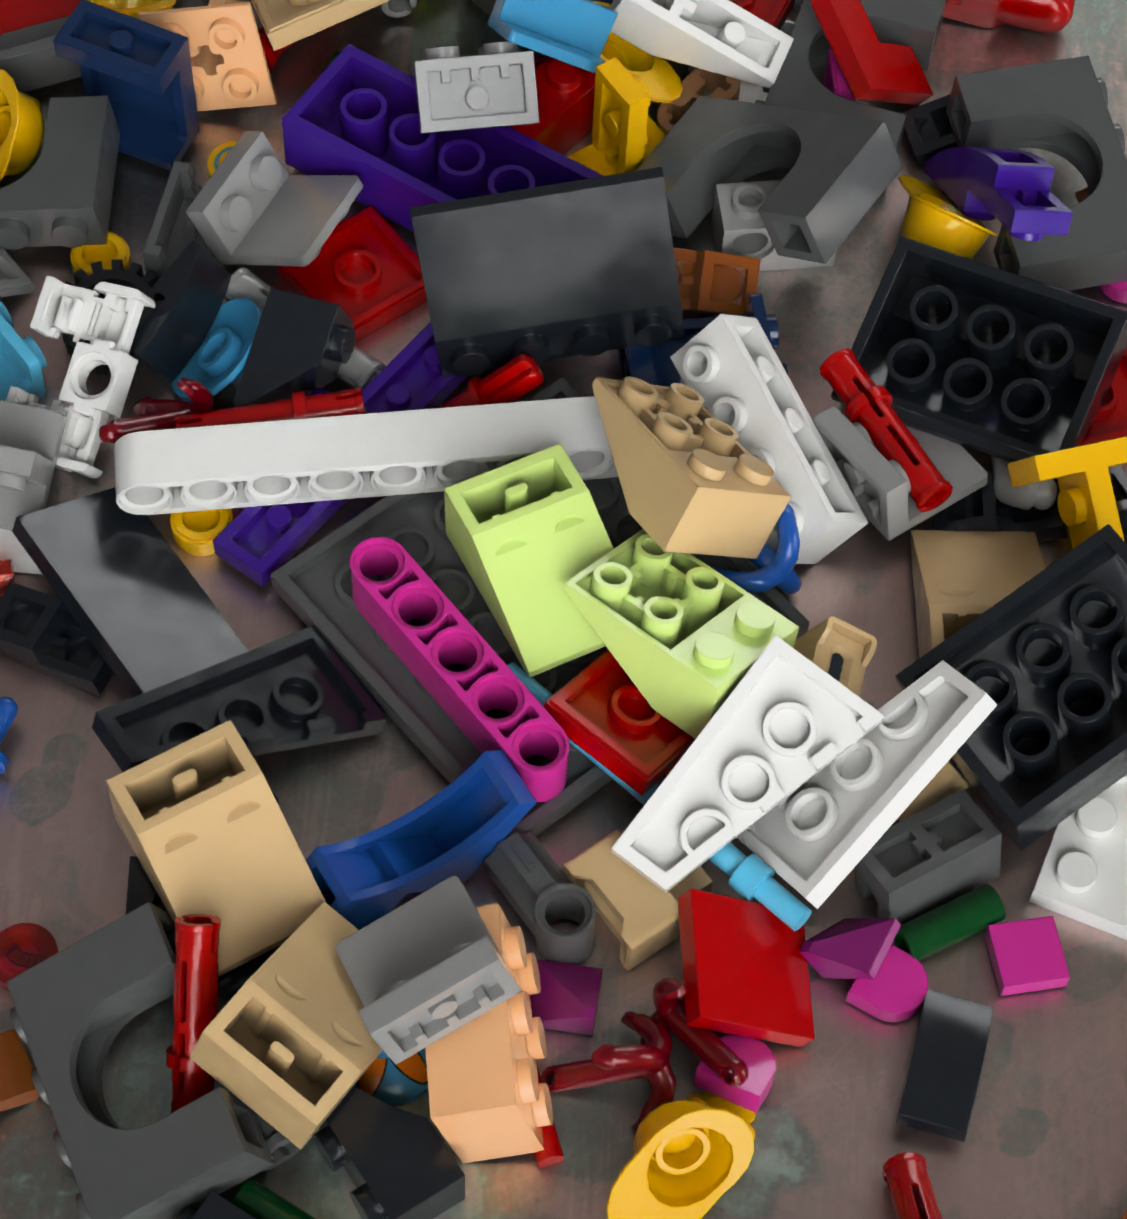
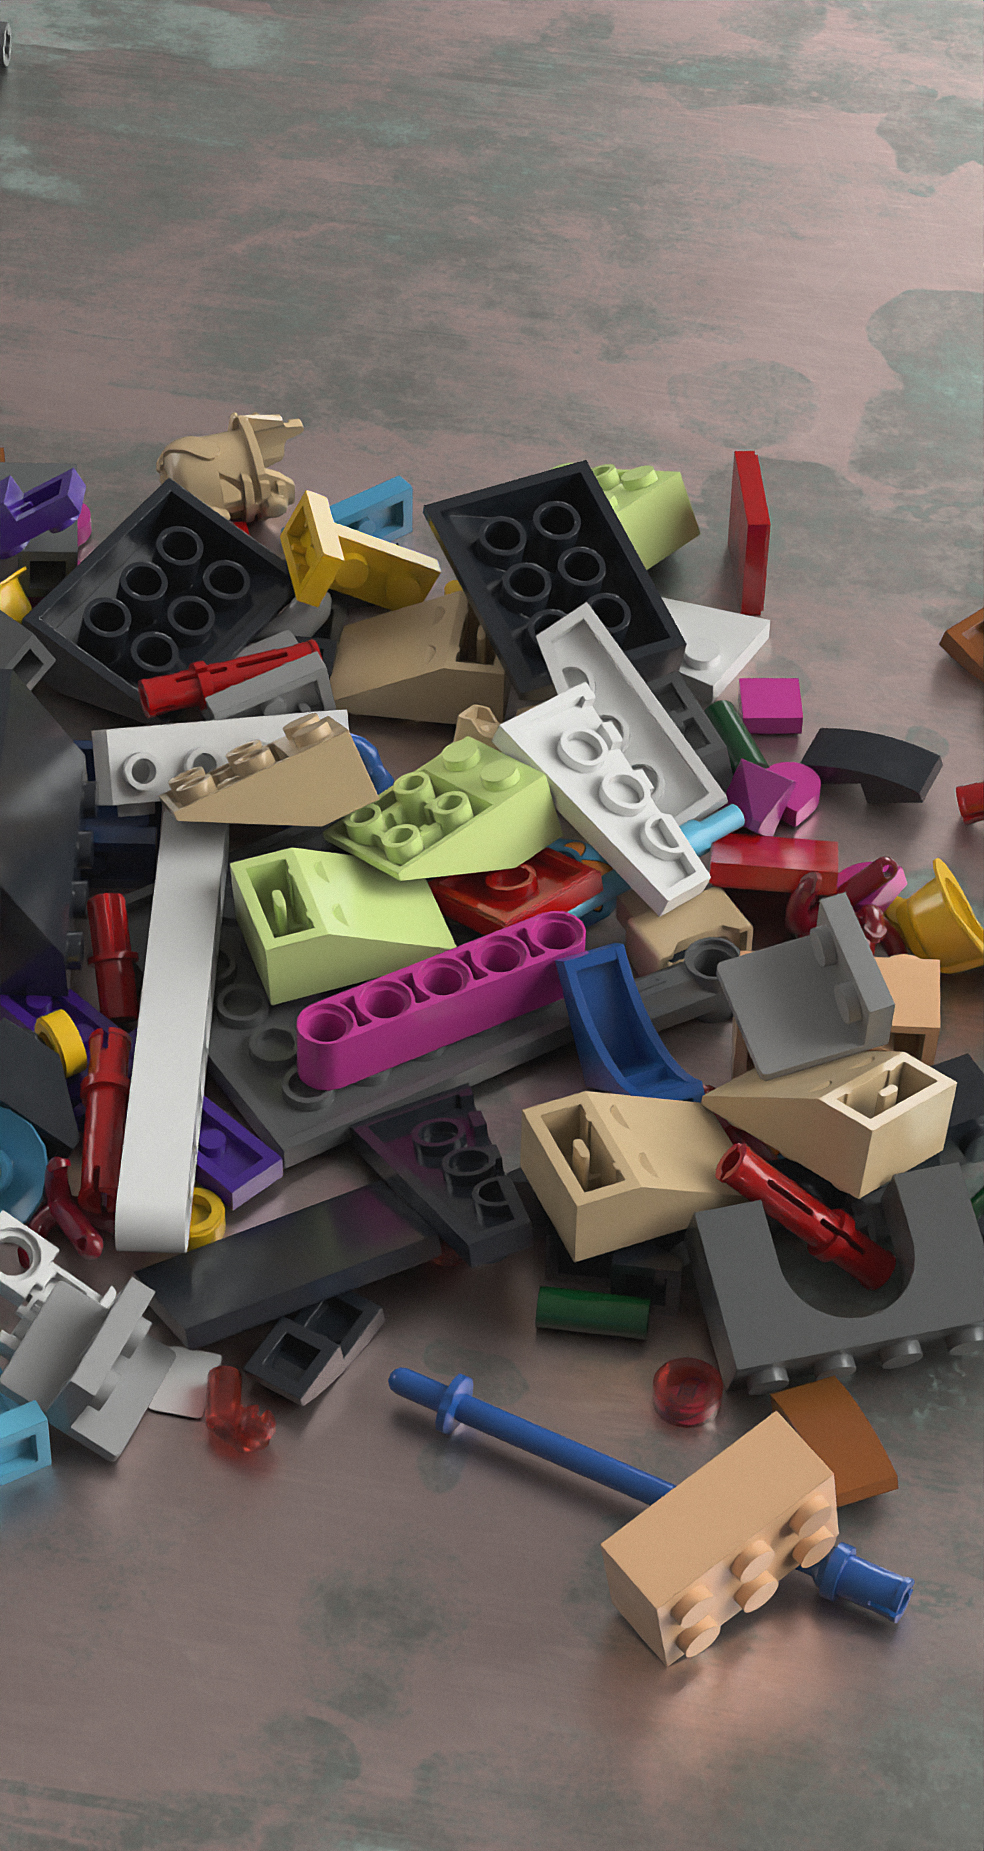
camera: 80 degrees left, 15 degrees down
none -> yellow tile [34,1009,88,1079]
none -> dark green axle [535,1286,651,1340]

